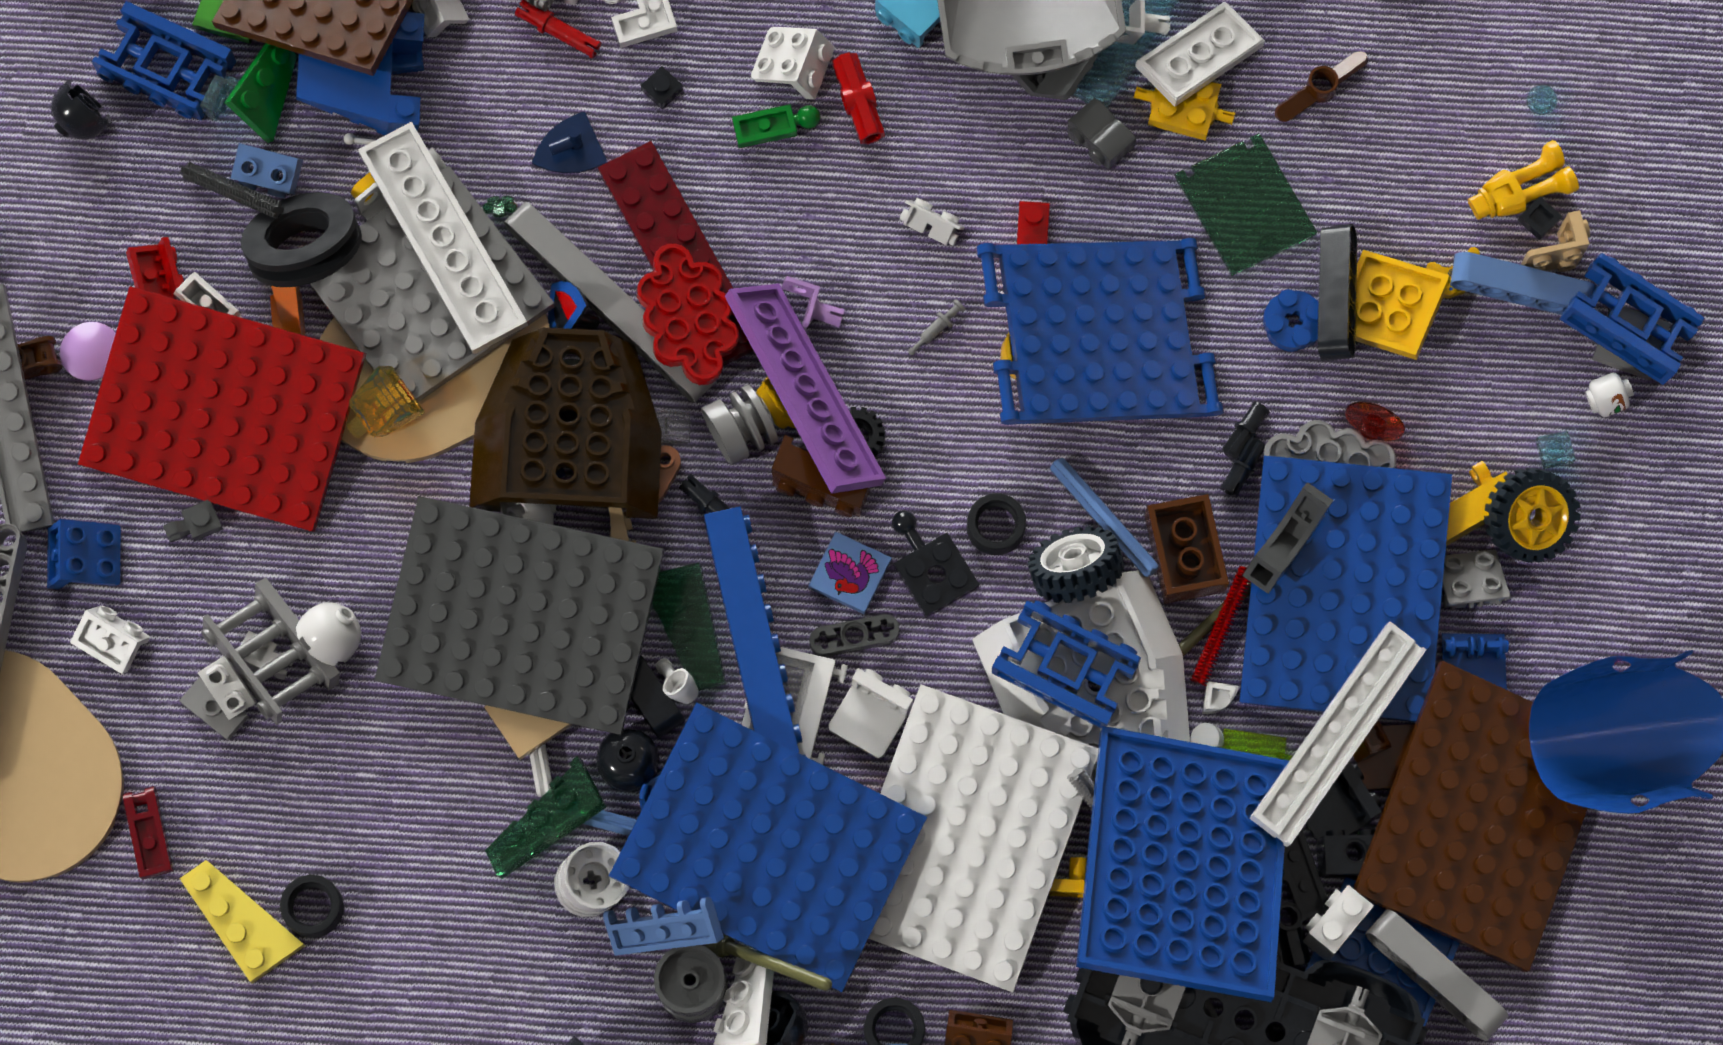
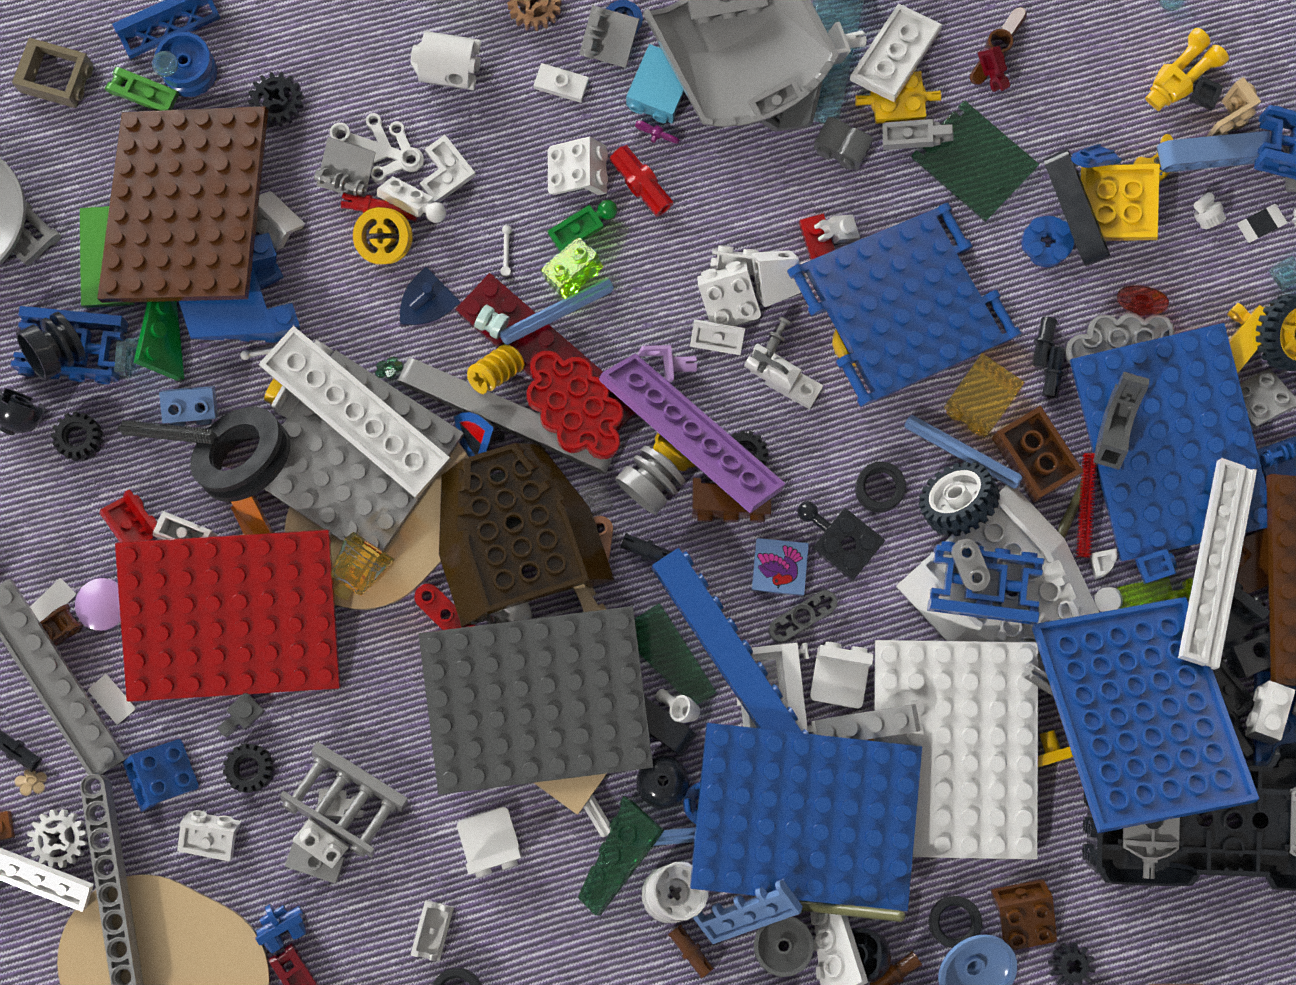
camera: 20 degrees left, 5 degrees up
white cylinder [296,602,362,666] -> none
black plate [640,66,683,109] -> none
none -> black wheel [16,311,86,380]
none -> white sticker [30,578,76,622]
none -> black tyre [51,412,104,461]
none -> white sticker [88,674,135,724]
none -> black tyre [223,744,275,793]
none -> blue hips [255,904,306,953]
none -> yellow wheel [353,207,413,264]
none -> white plate [377,177,446,223]
none -> white hinge [411,900,454,961]
none -> red plate [414,584,475,630]
none -> white bracket [457,807,523,878]
none -> yellow piece [467,344,525,395]
none -> light aqua wheel [474,305,510,339]
none -> medium blue axle [500,278,614,344]
none -> white hinge [501,225,512,277]
none -> clear neon green brick [540,237,603,299]
none -> magenta piece [635,120,680,144]
none -> reddish brown pin [668,924,714,979]
none -> white plate [690,320,745,355]
none -> white bracket [697,261,761,326]
none -> white plate [744,344,823,409]
none -> white torso [752,250,810,307]
none -> white plate [814,214,860,244]
none -> light grey plate [815,704,921,740]
none -> light grey hinge [882,119,953,150]
none -> clear yellow panel [944,353,1025,437]
none -> light grey plate [951,539,990,591]
none -> dark red plate [977,46,1010,92]
none -> blue piece [1071,144,1122,168]
none -> blue bracket [1135,549,1177,584]
none -> white piece [1194,192,1226,229]
none -> sticker [1237,204,1287,243]

